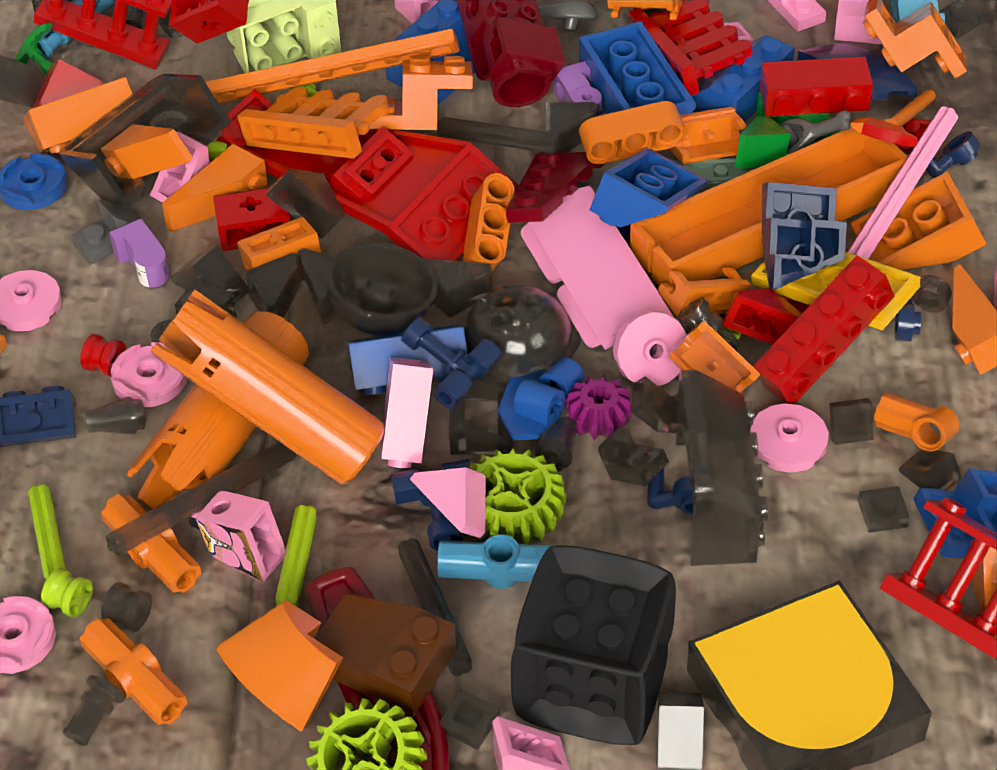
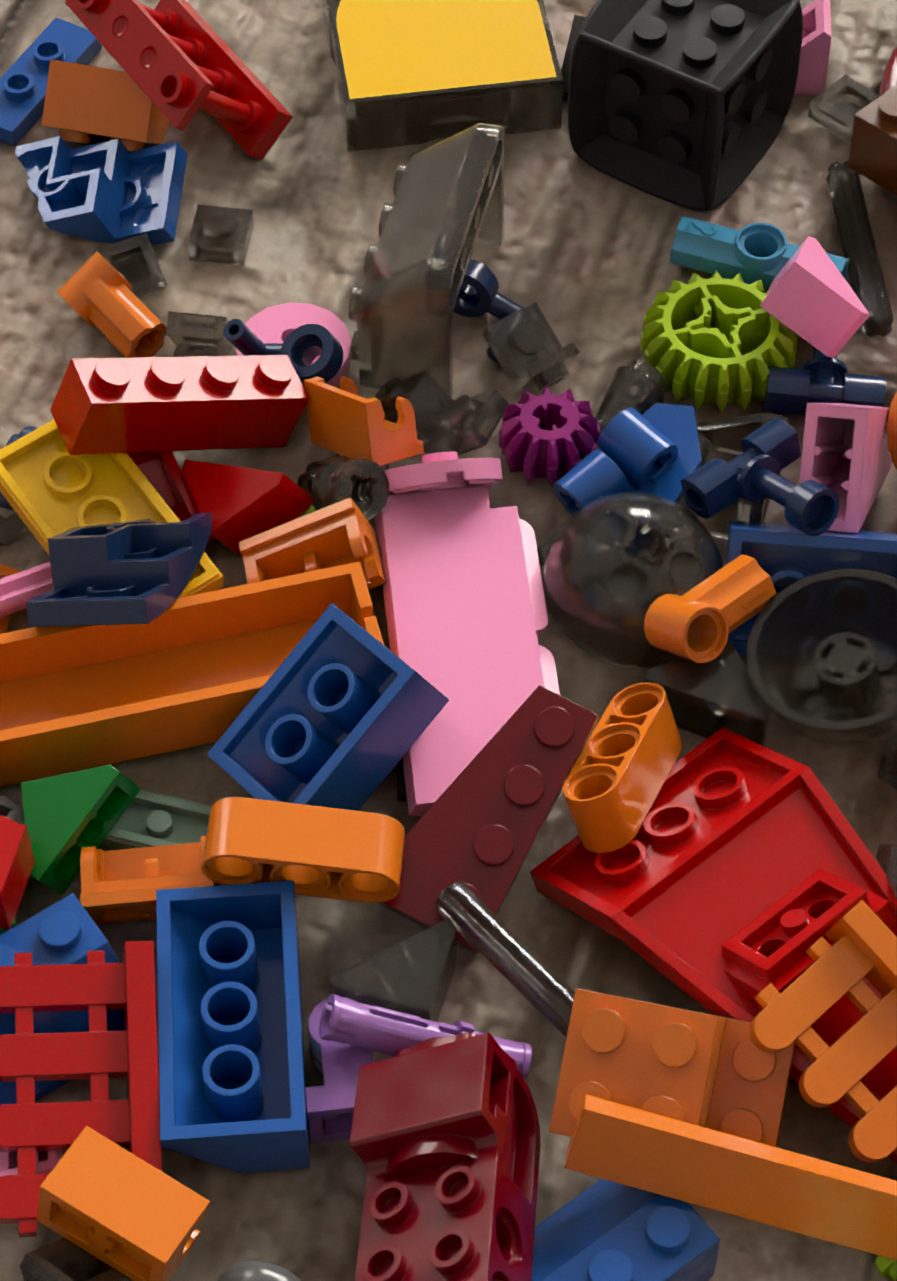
camera: 165 degrees left, 5 degrees up
none -> dark blue plate [223,319,343,386]
none -> medium lavender pin [319,994,532,1079]
none -> orange piece [644,554,776,663]

